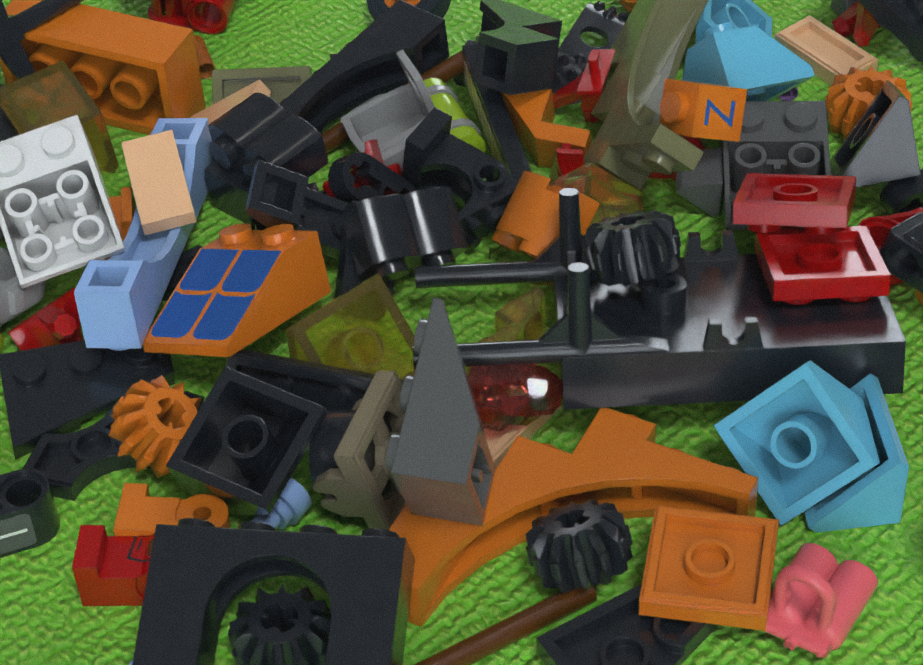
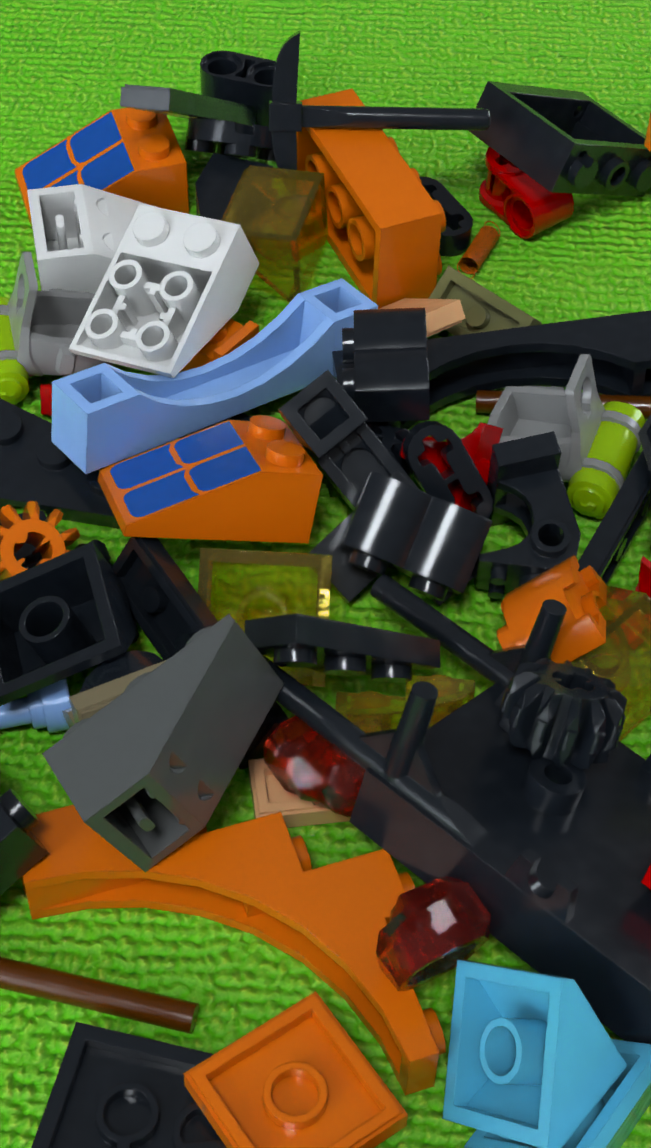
camera: 40 degrees right, 5 degrees up
light nougat tile [121,130,197,235] -> none
black gear [526,499,633,593] -> none
none -> black wing [245,613,440,683]
none -> clear red rock [376,876,491,991]

